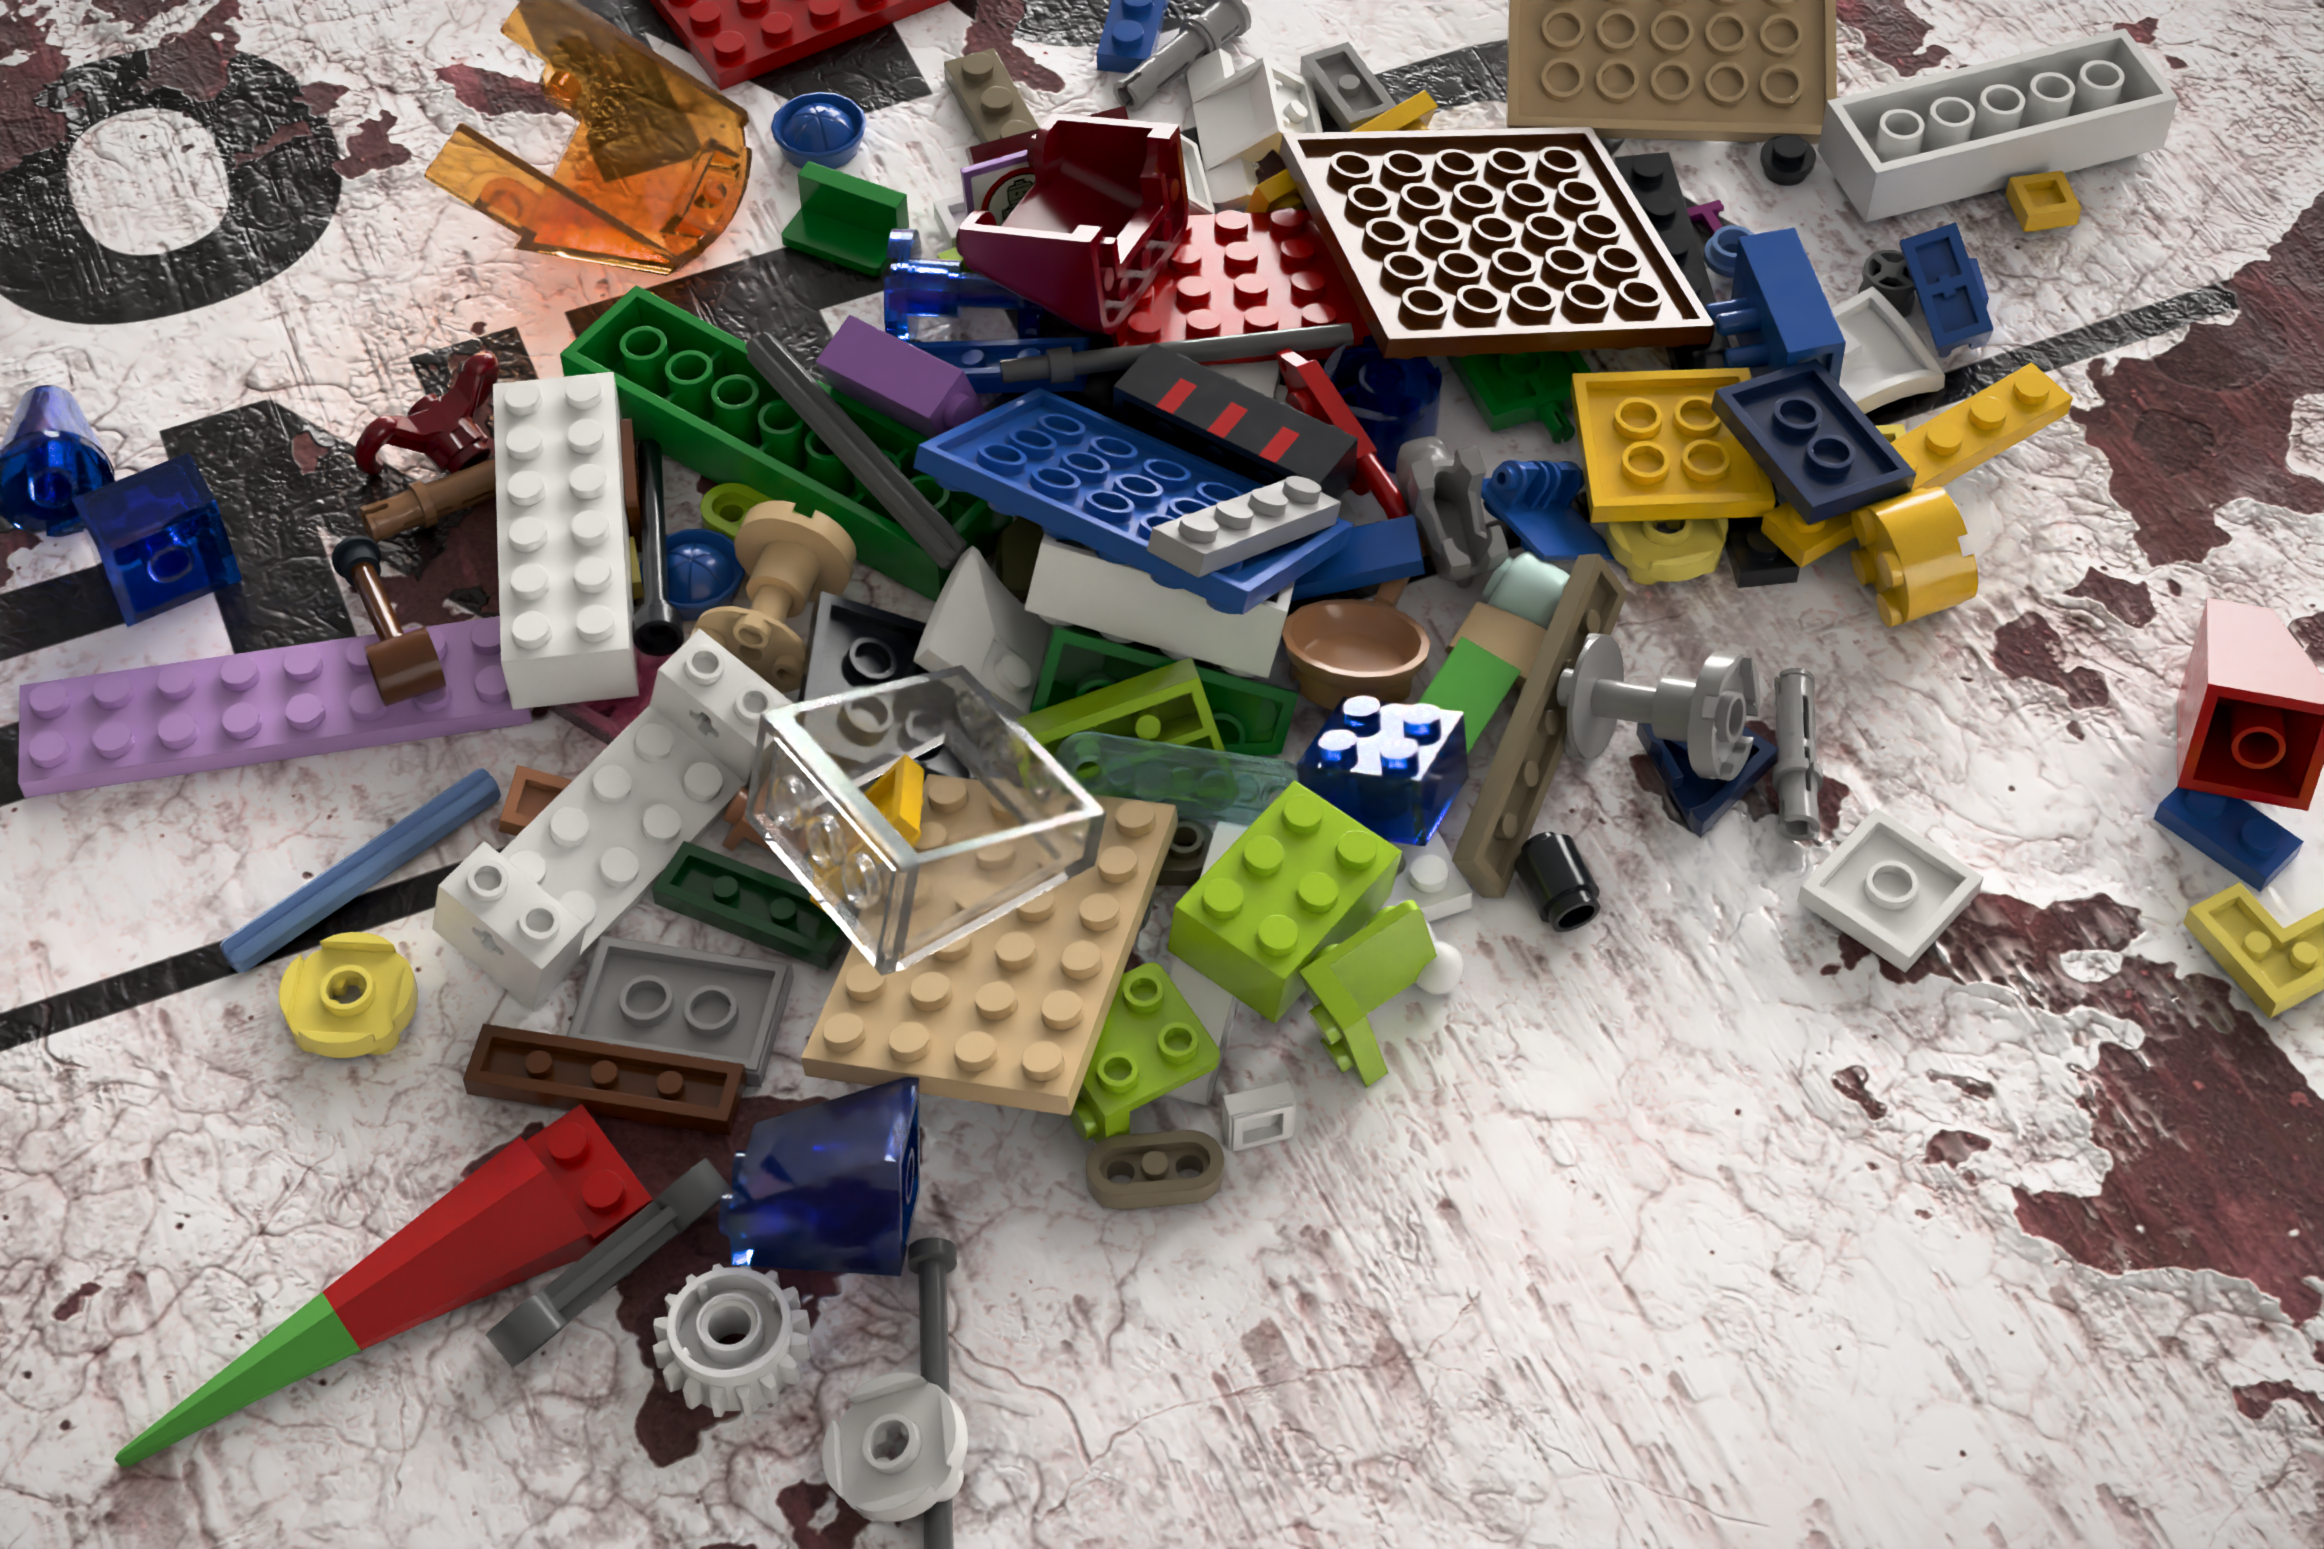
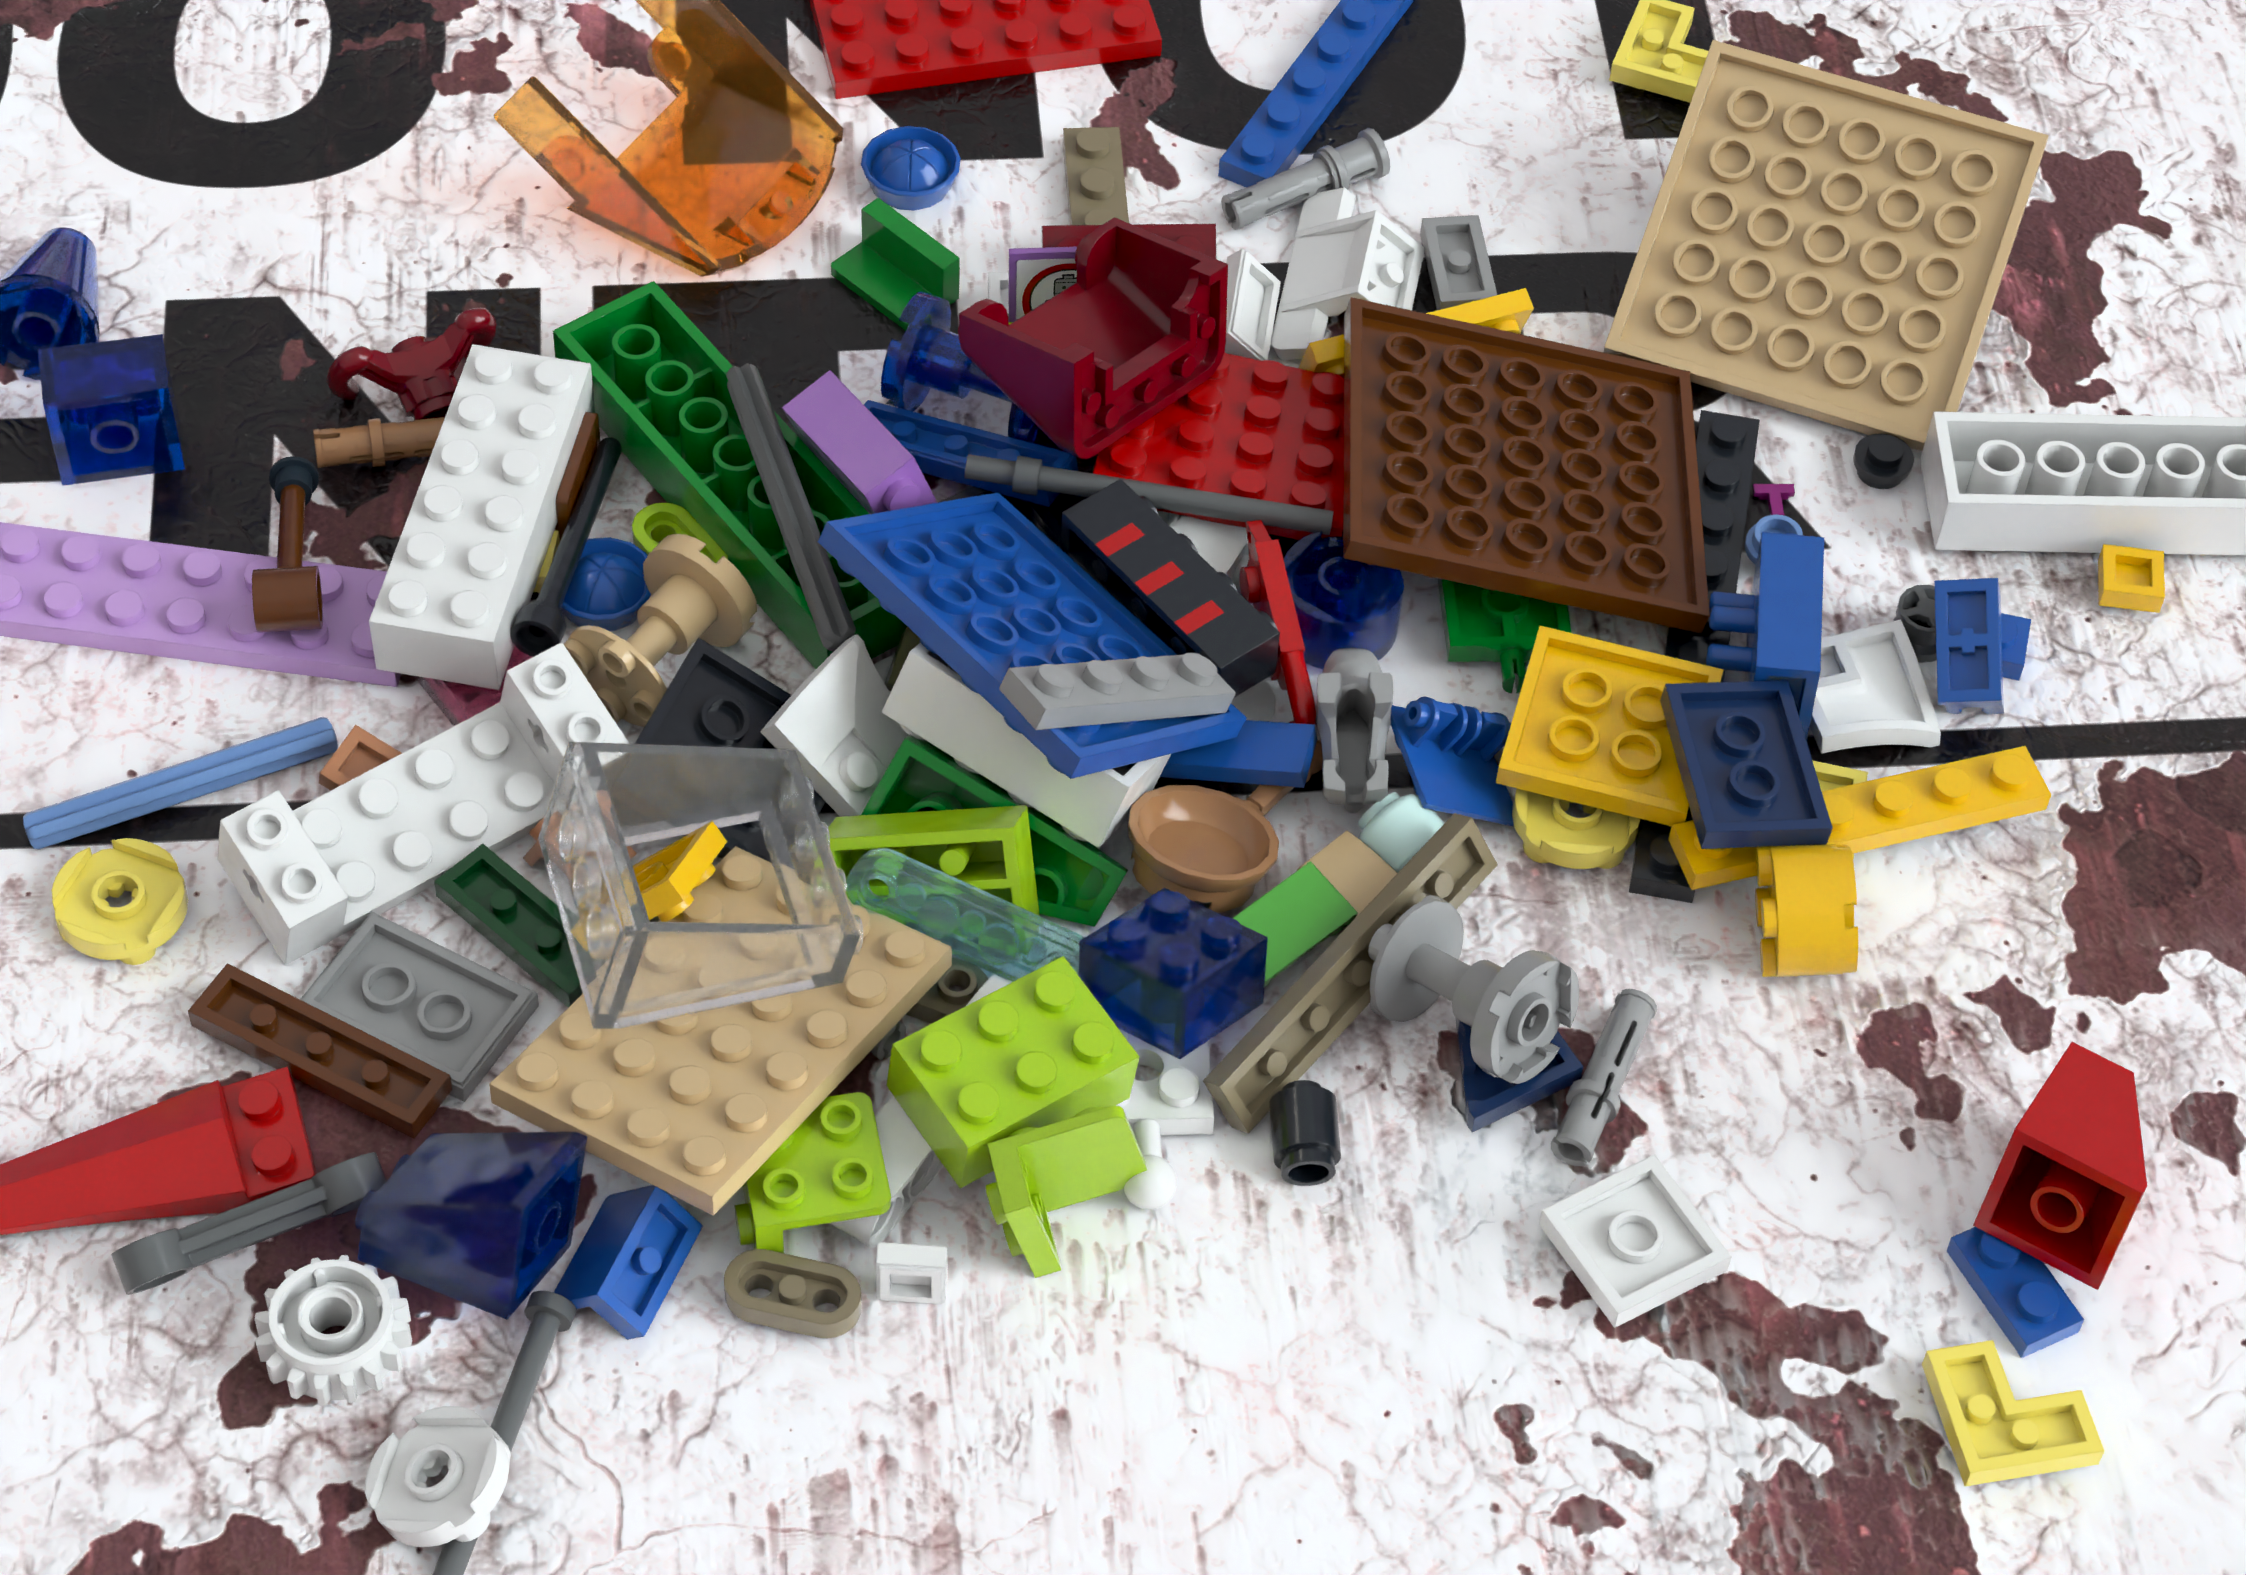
camera: 15 degrees right, 0 degrees up
none -> blue panel [553,1185,703,1340]

